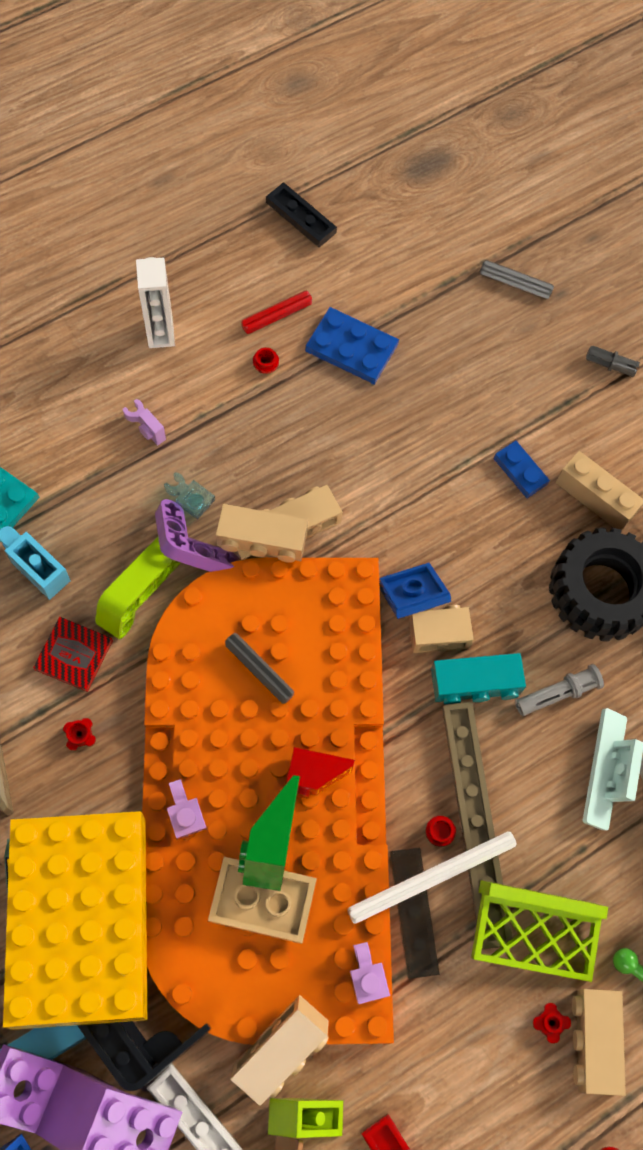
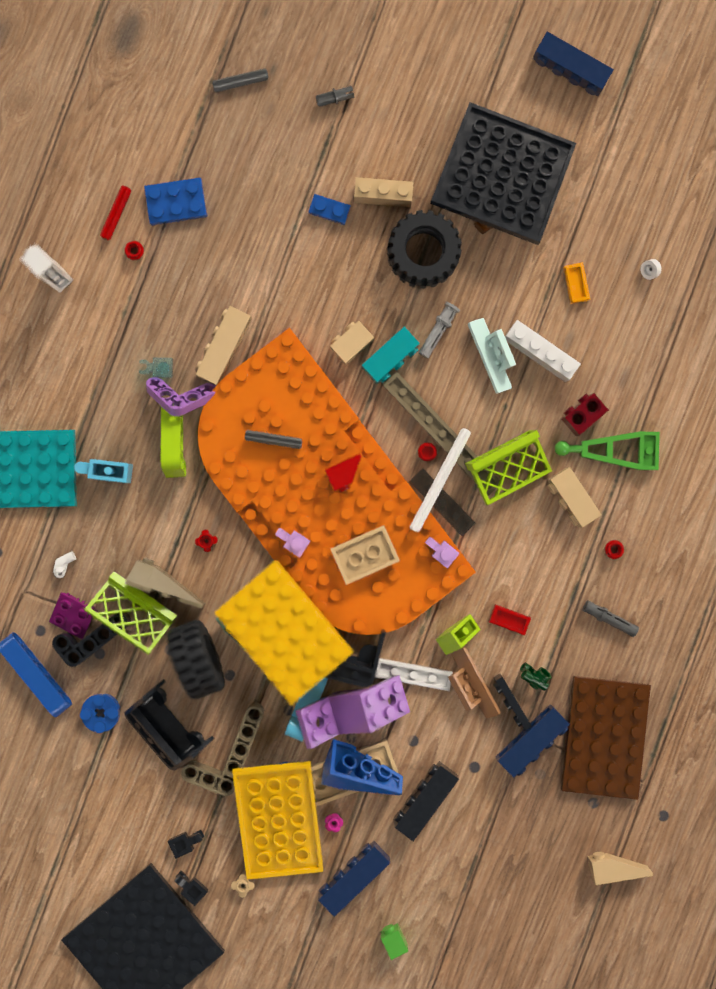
camera: 35 degrees left, 20 degrees up
tile [33,616,113,692] -> none
lavender plate [123,399,166,446] -> none
tan brick [216,504,308,562] -> none
tan brick [230,995,329,1106] -> none
green slope [238,775,300,891] -> none
black plate [266,182,337,247] -> none
blue tile [379,562,451,619] -> none
red plate [533,1003,571,1044] -> none

